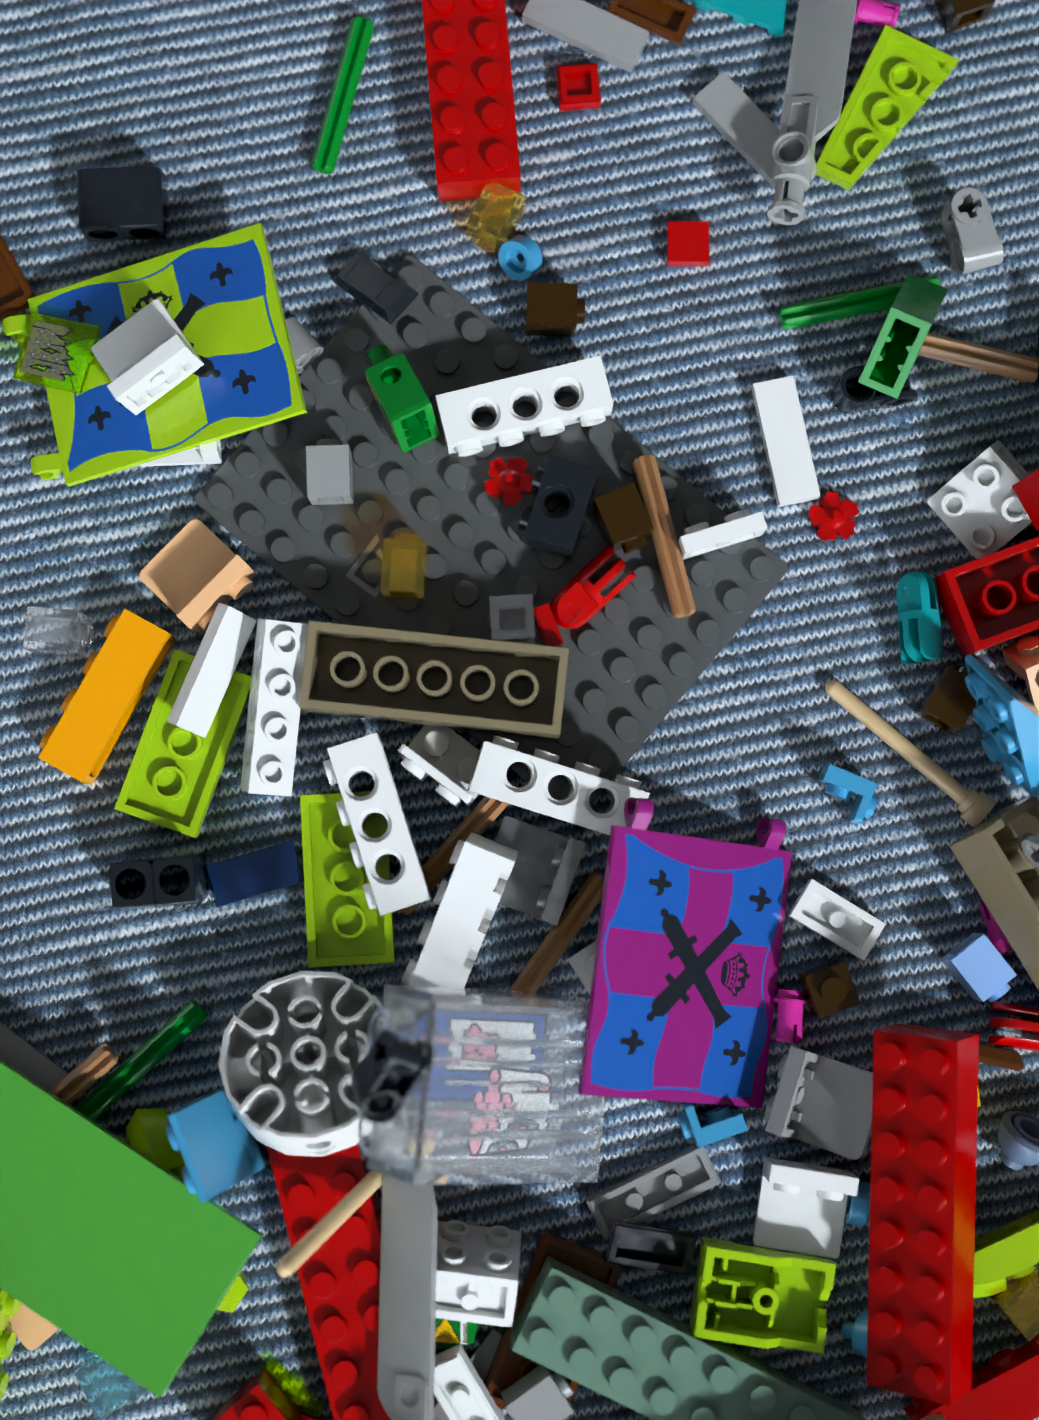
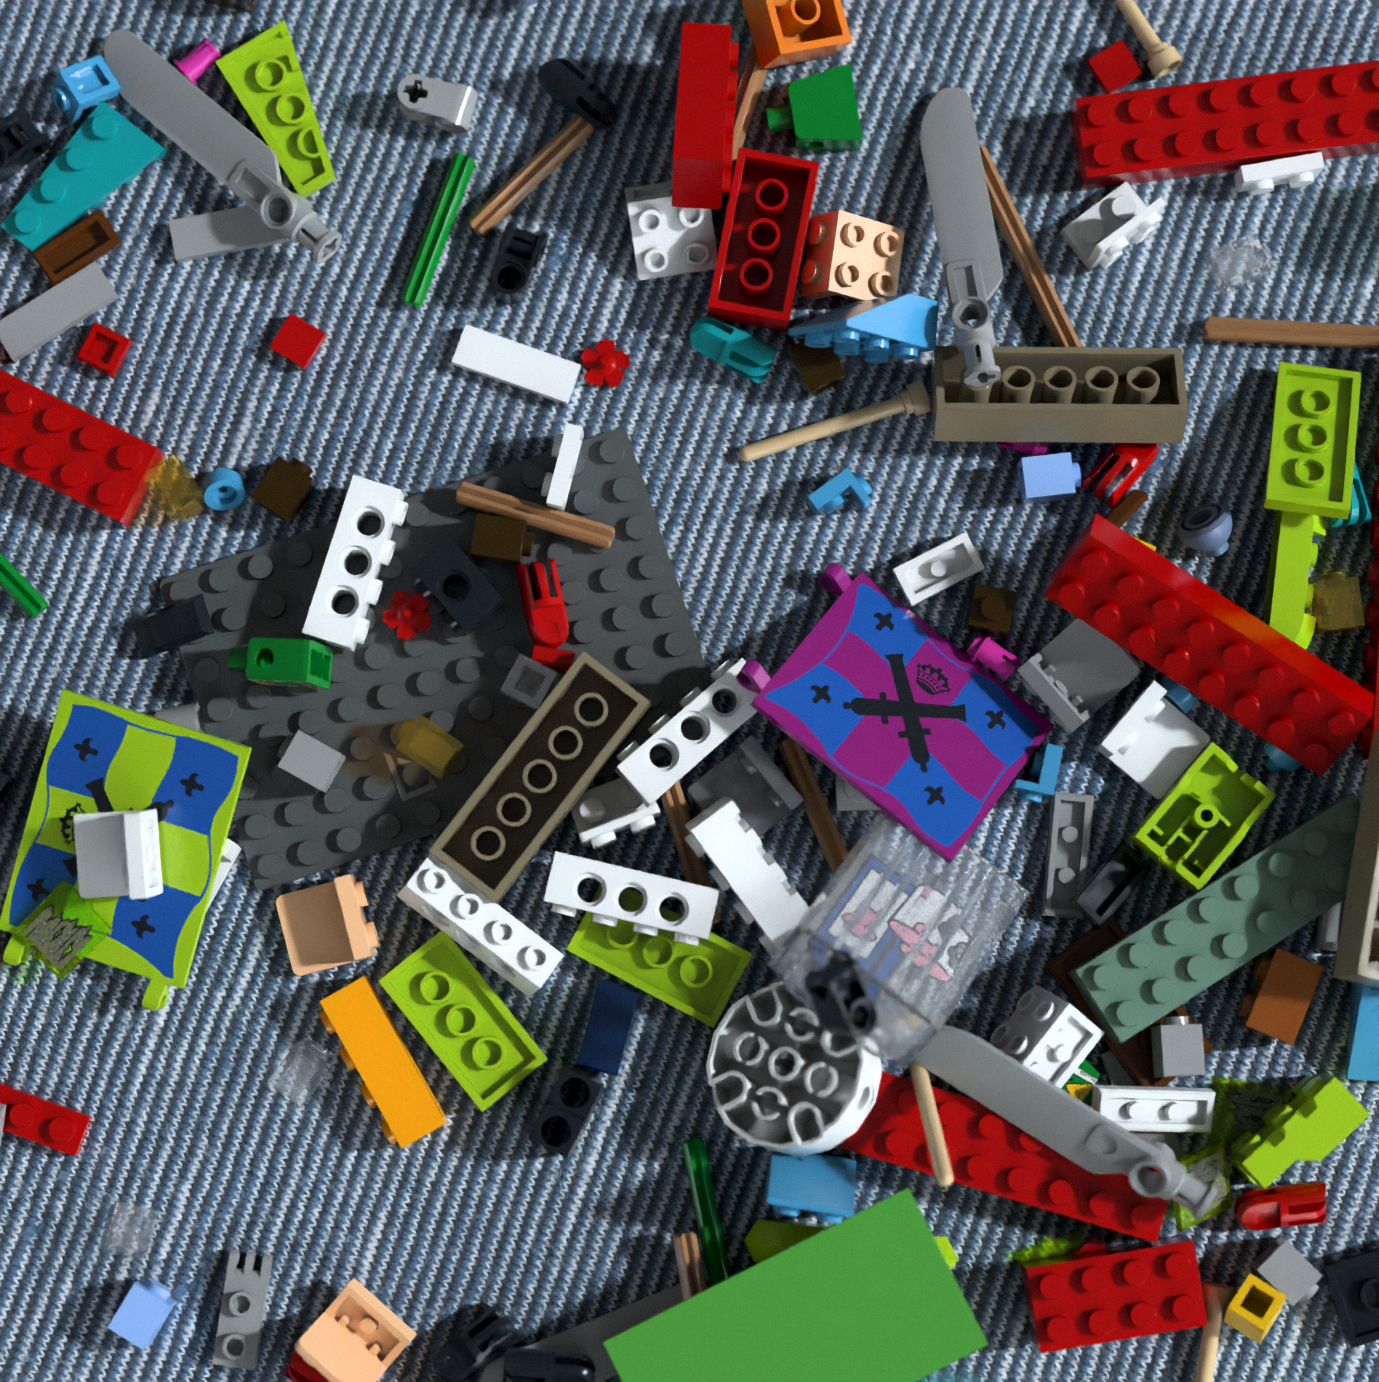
camera: 55 degrees left, 0 degrees up
white tile [167,603,257,738] -> none
green slope [858,273,948,399] -> none

